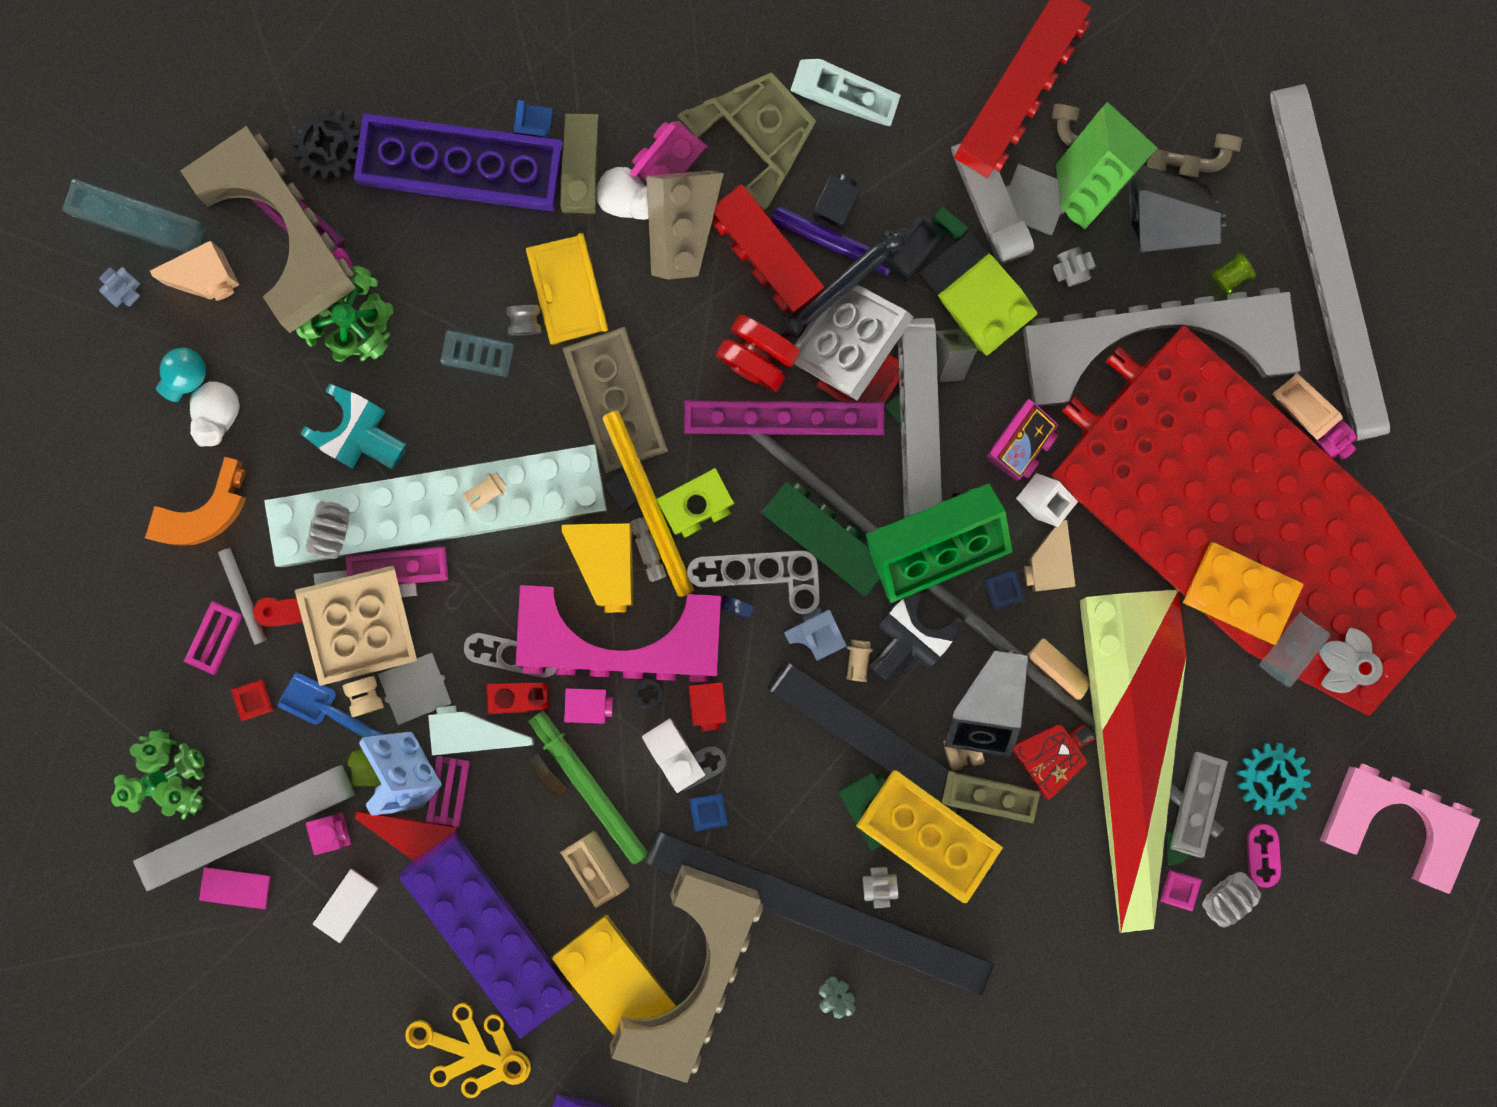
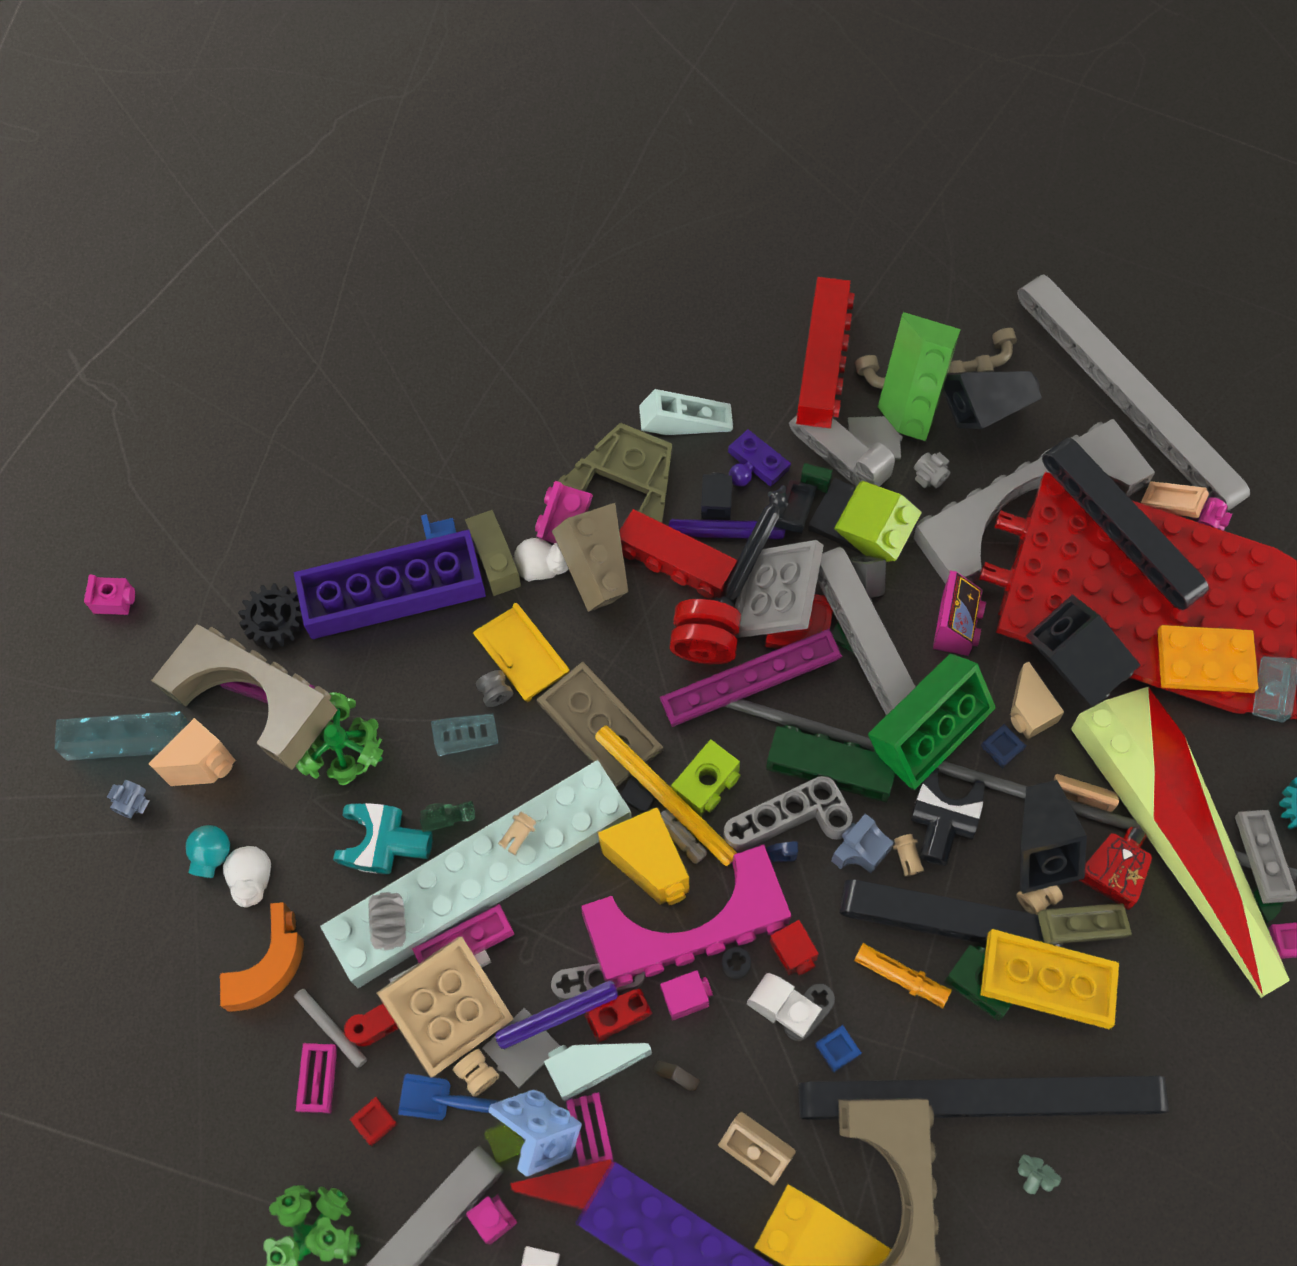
camera: 20 degrees left, 20 degrees down
bright green axle [528,710,647,864] -> none
light grey gear [863,867,898,908] -> none
white brick [1016,473,1078,527] -> none
clear neon green bush [1211,253,1256,295] -> none
none -> dark pink brick [84,575,135,615]
none -> clear green plate [420,801,476,832]
none -> dark purple axle [495,981,618,1049]
none -> dark purple plate [728,429,791,487]
none -> light orange pin [854,943,952,1009]
none -> black slope [1026,594,1141,707]
none -> black beam [1042,437,1209,610]

